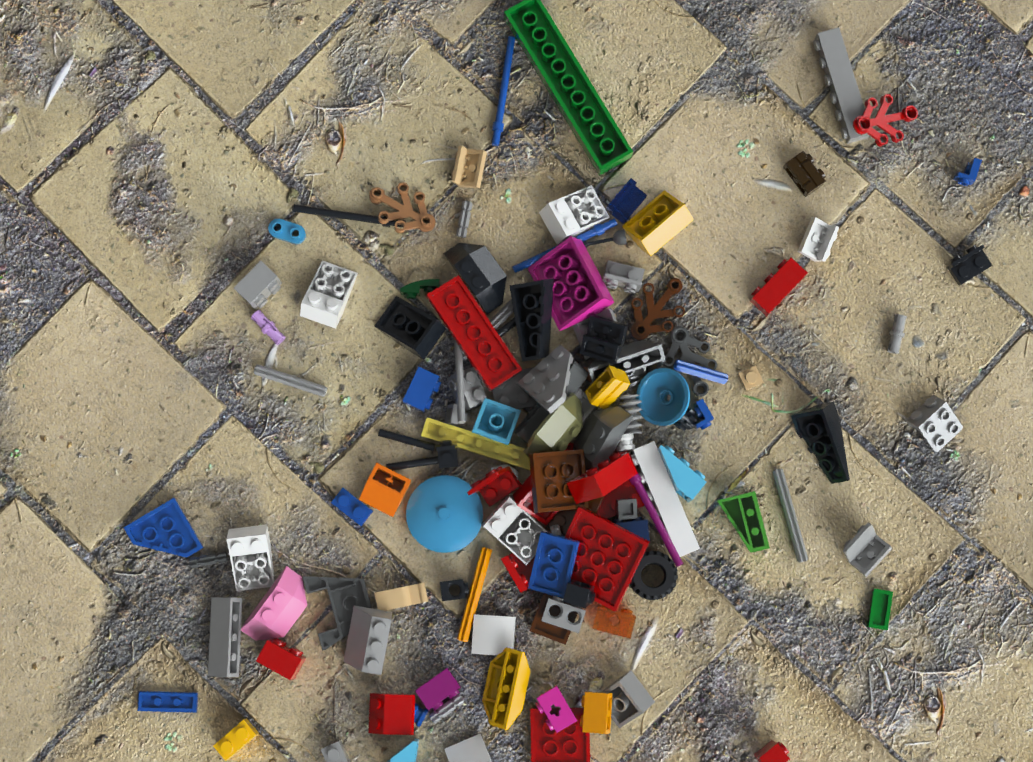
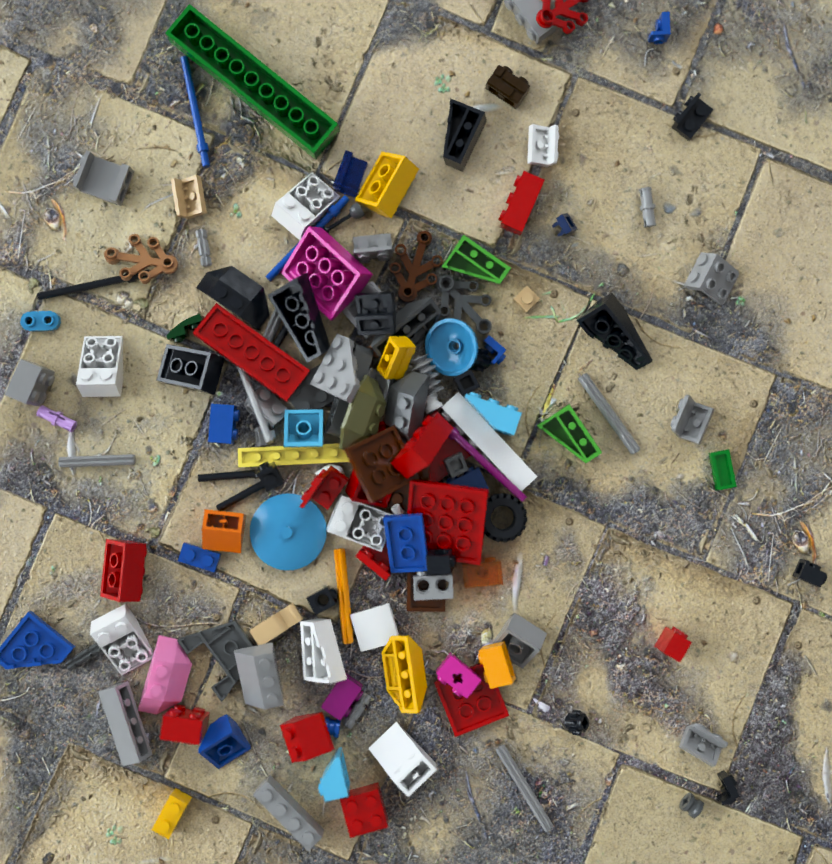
camera: 25 degrees left, 5 degrees up
blue tile [137,691,198,713] -> none
axle [673,359,728,384] -> none
none -> light grey panel [73,150,134,206]
none -> red slope [100,539,147,602]
none -> blue slope [198,714,251,769]
none -> white wedge [300,618,347,684]
none -> bright green wedge [442,235,511,285]
none -> black wedge [443,98,487,172]
none -> black brick [453,370,480,396]
none -> dark blue tile [552,213,578,236]
none -> black brick [792,559,827,587]

